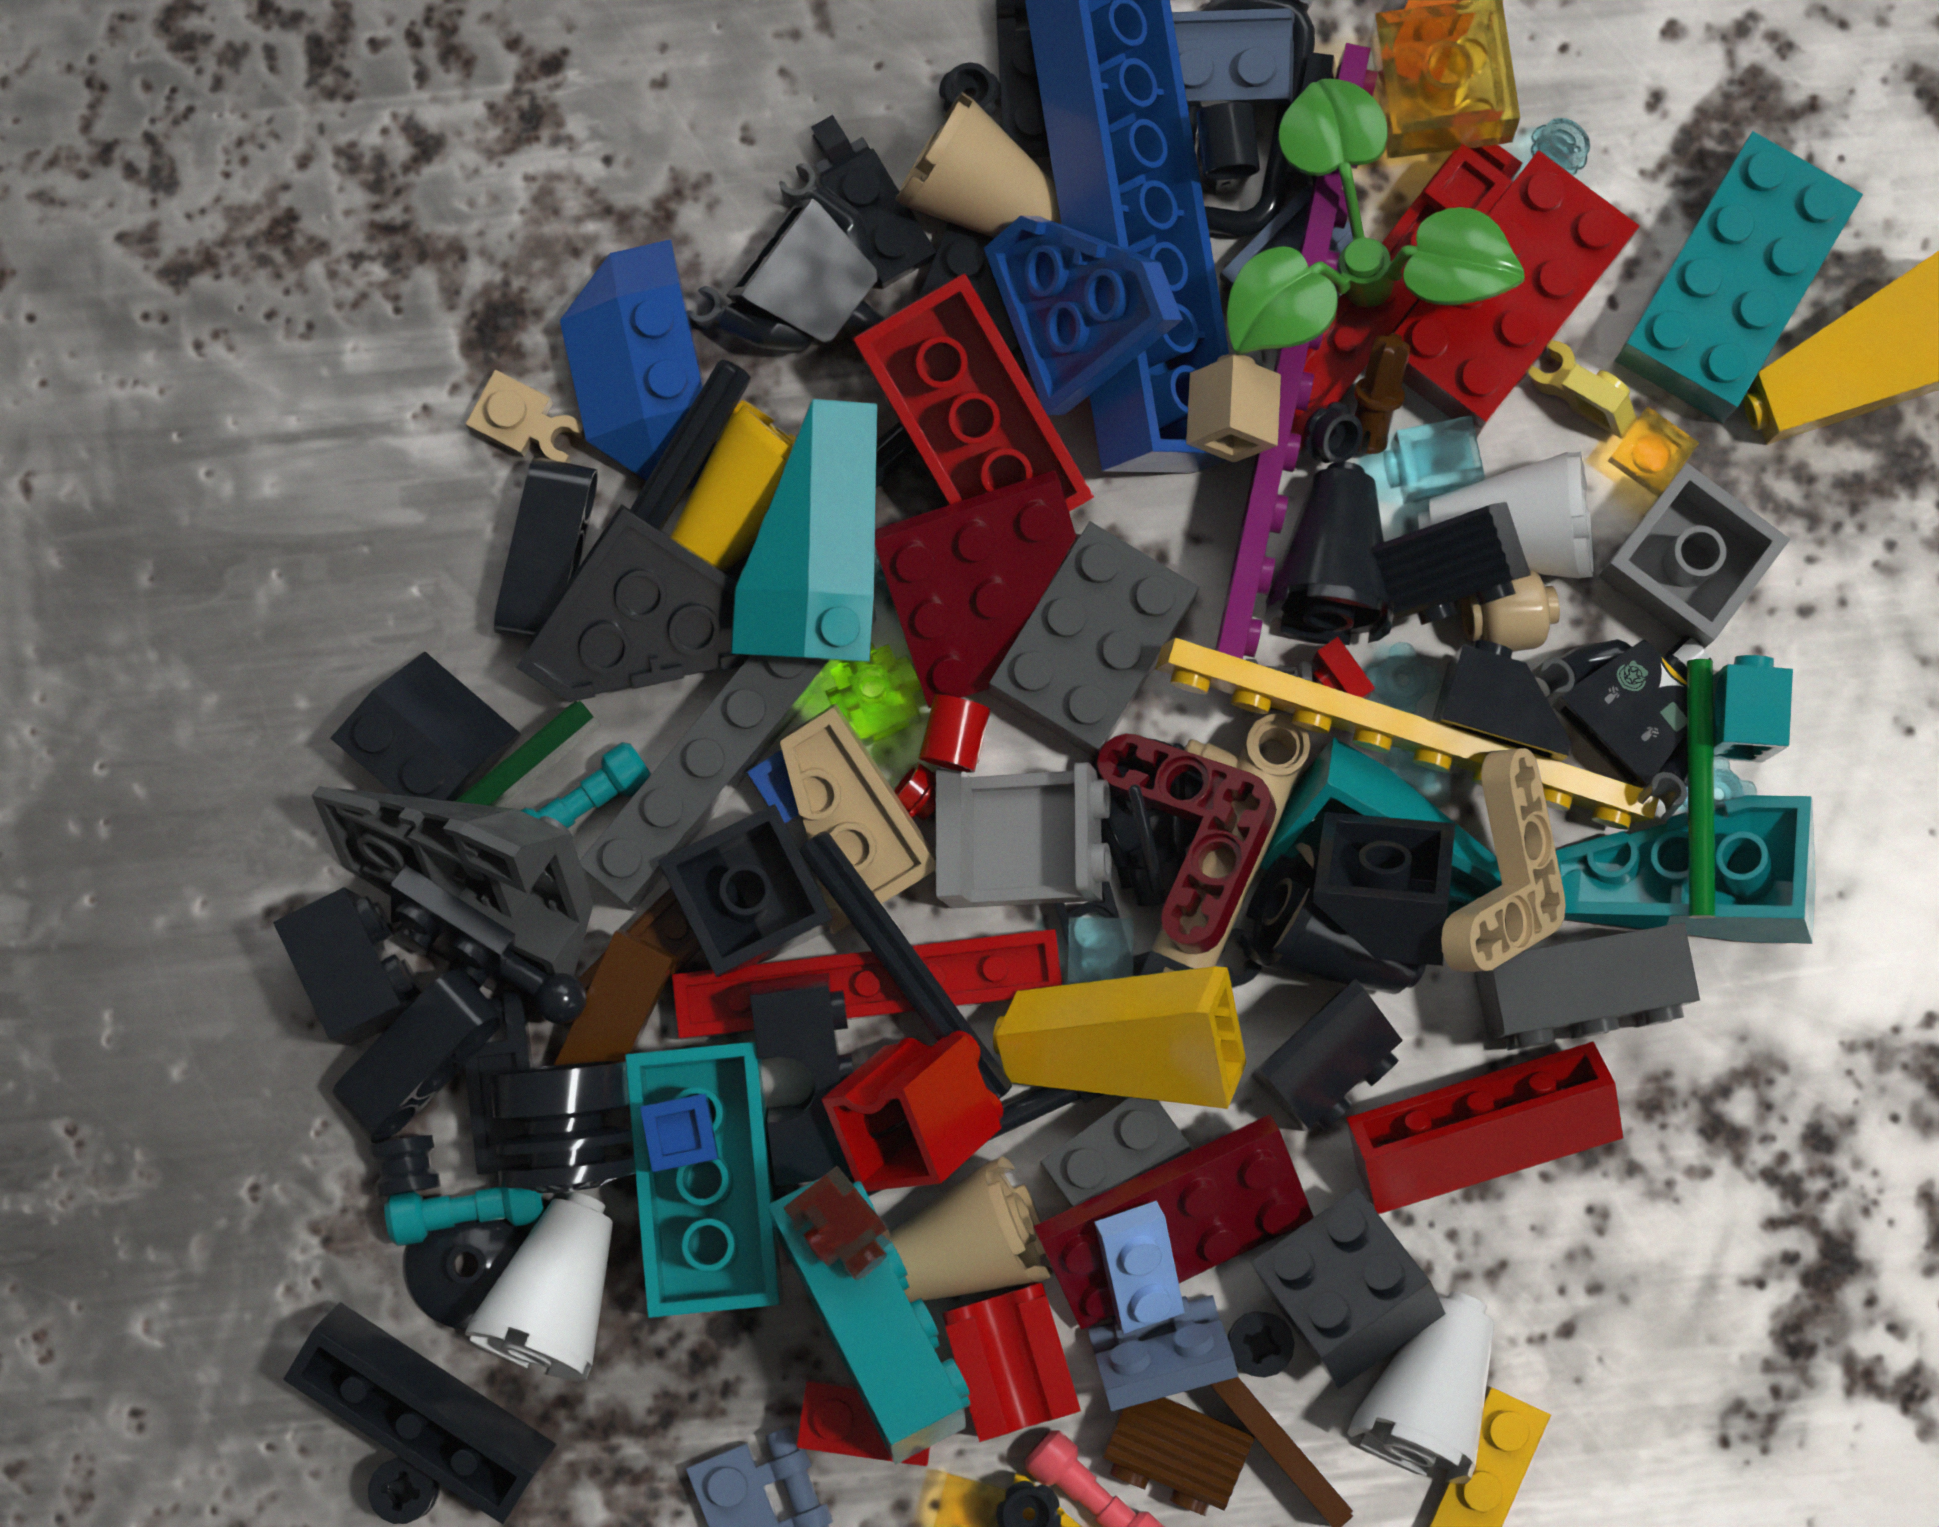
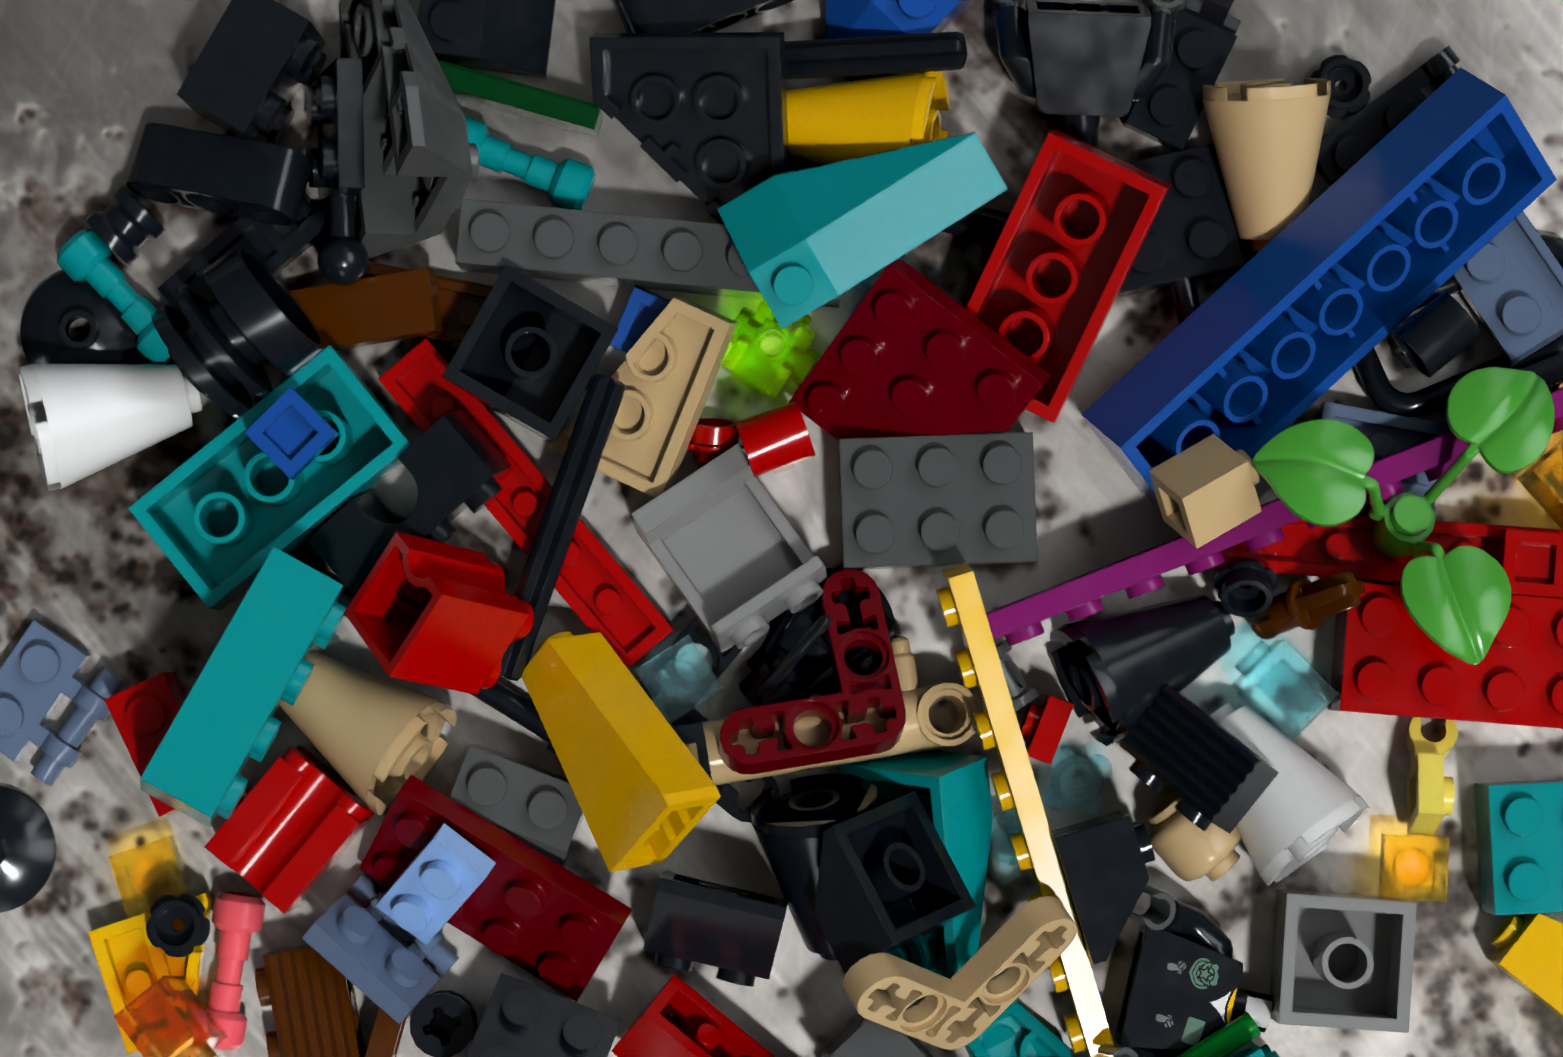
camera: 55 degrees right, 5 degrees up
clear red brick [783,1166,891,1281] -> none
blue plate [984,215,1183,415] -> none

